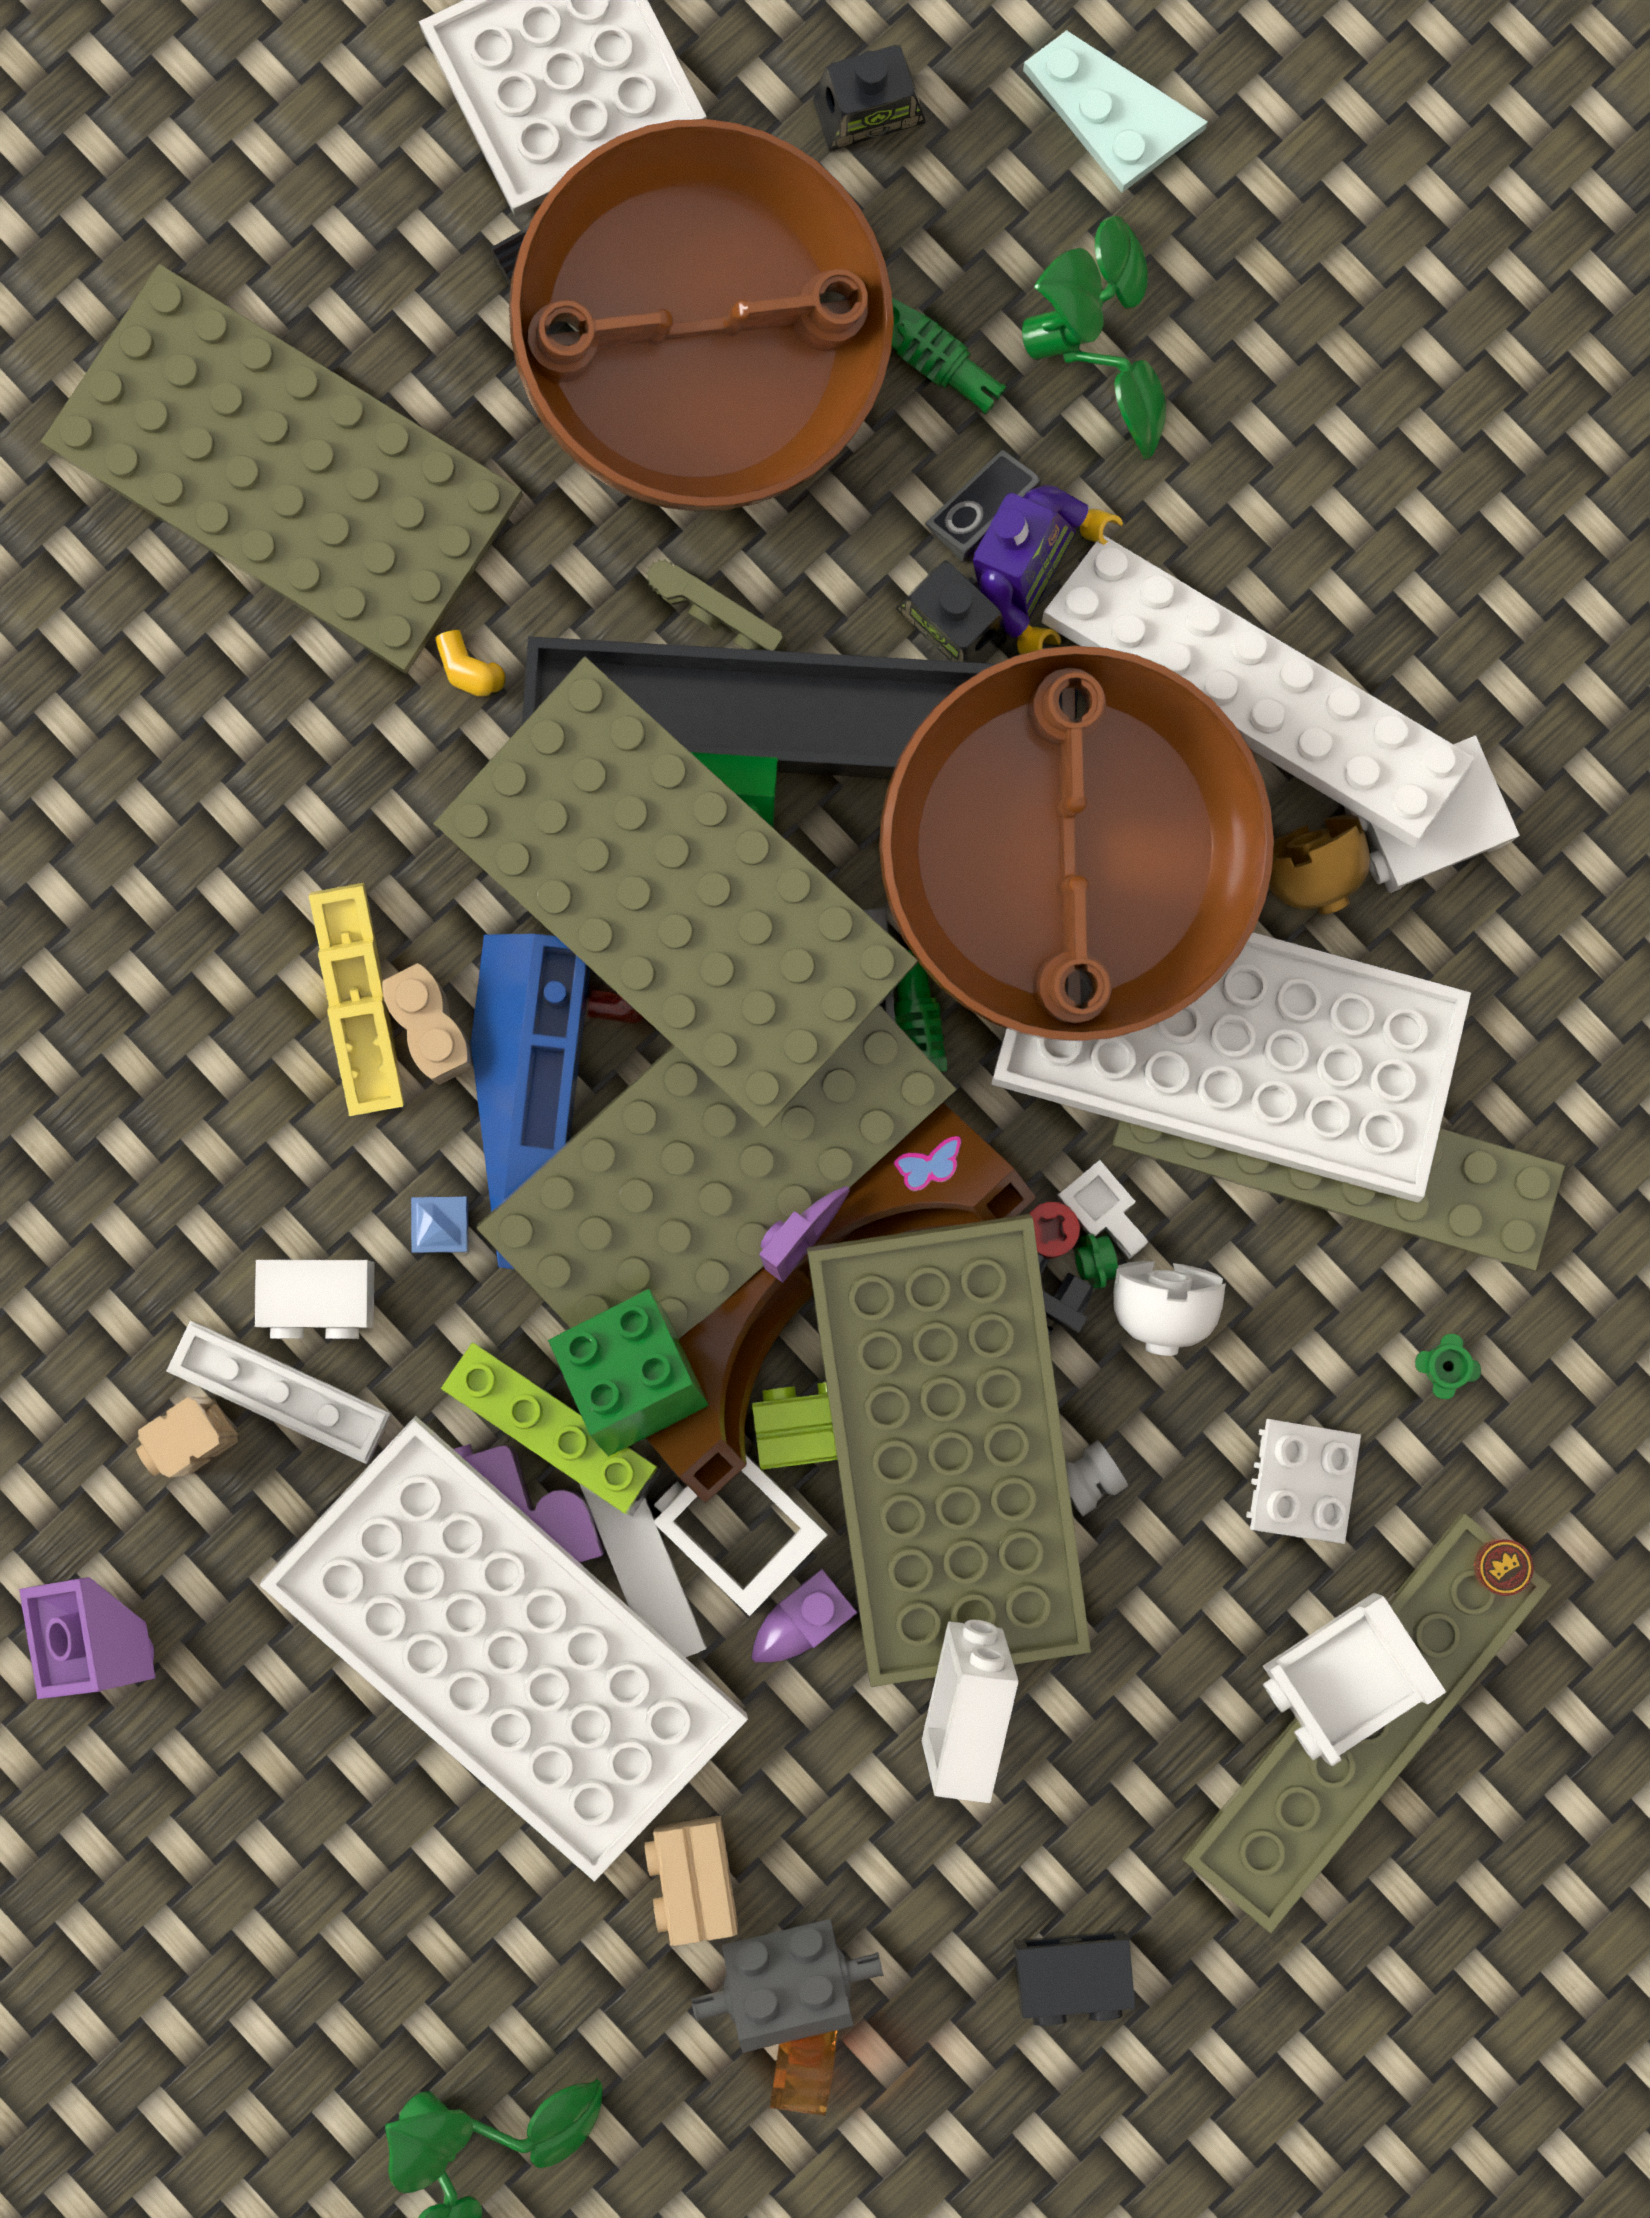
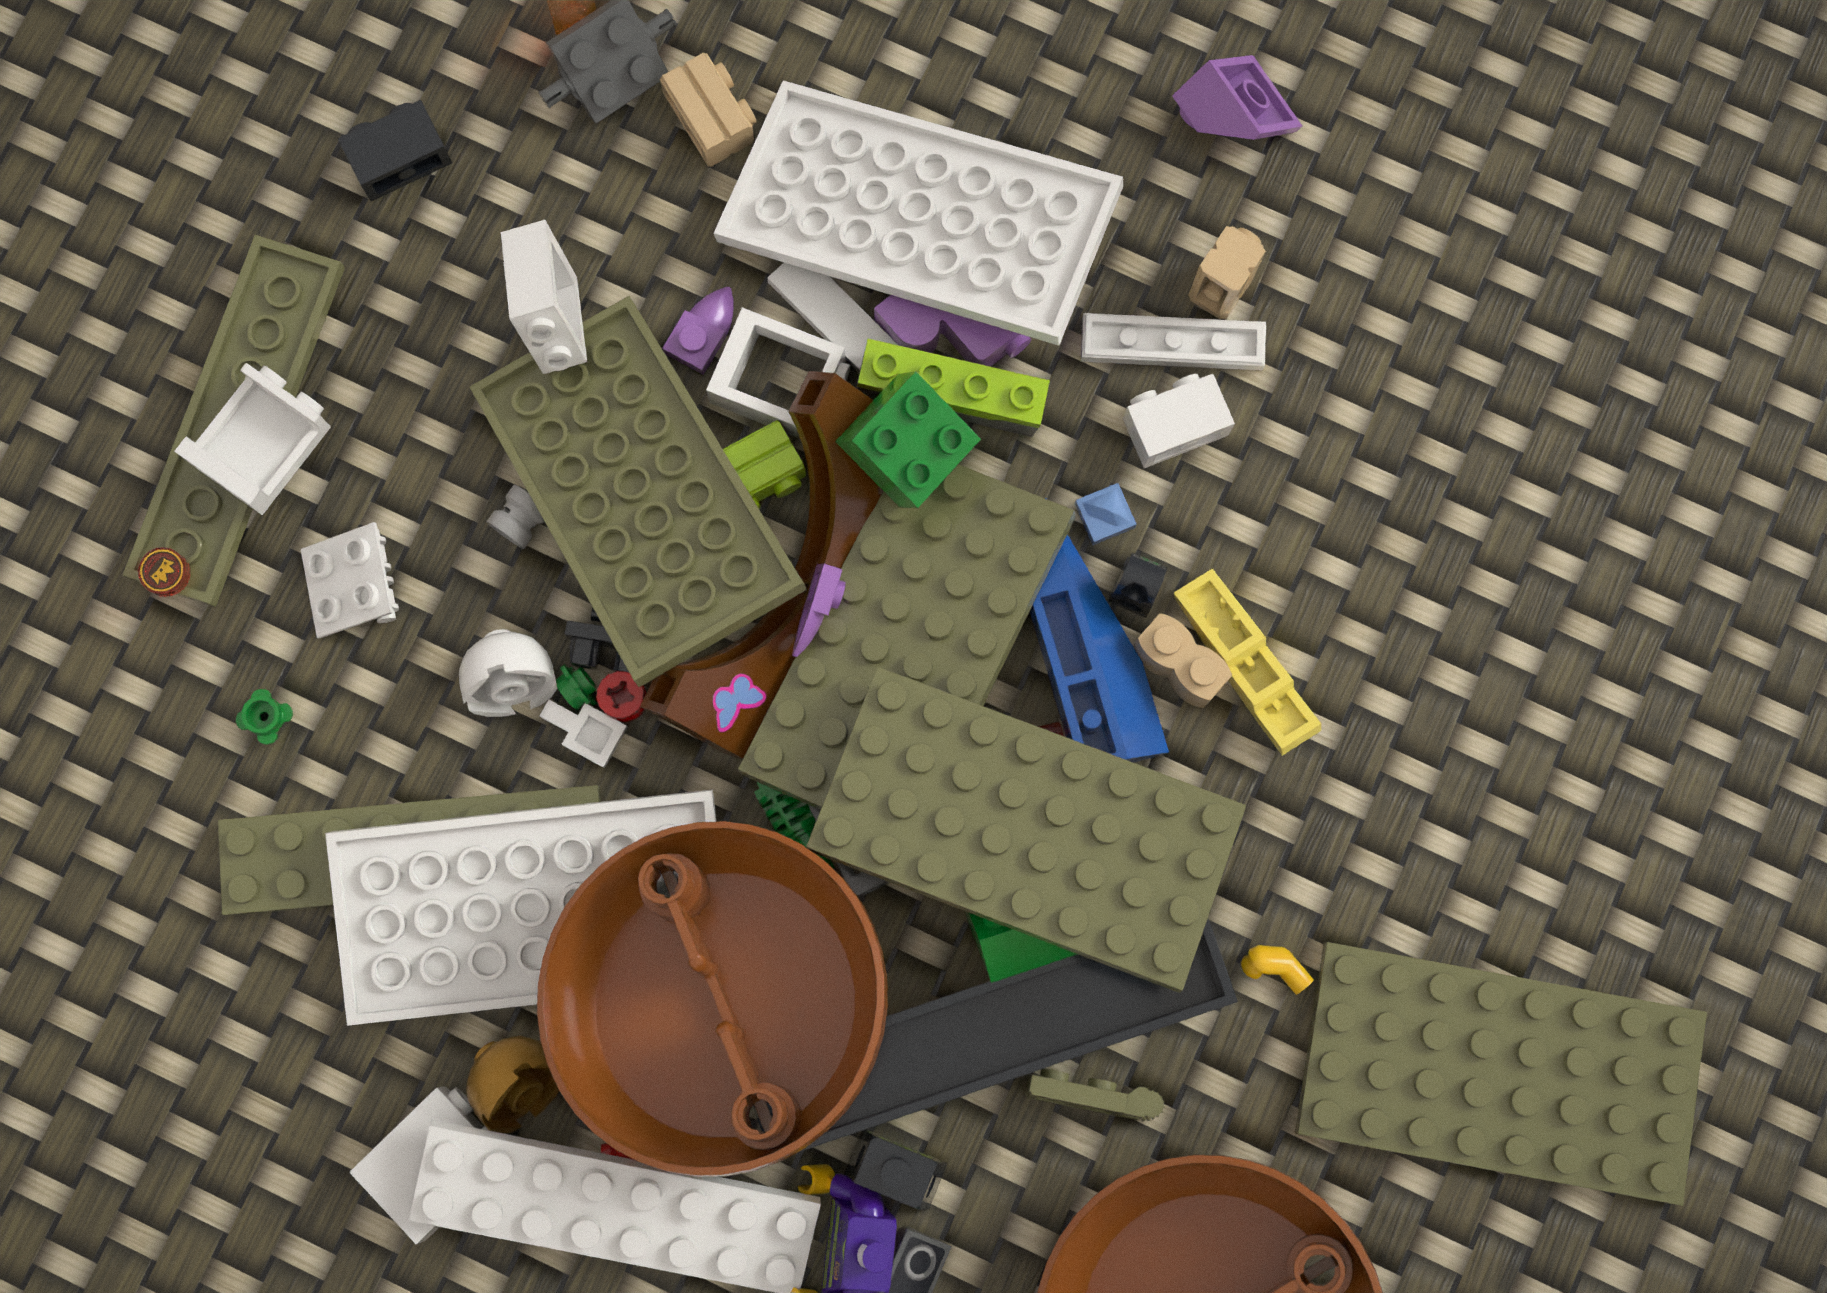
camera: 160 degrees right, 5 degrees down
none -> black leg [1108,553,1168,618]

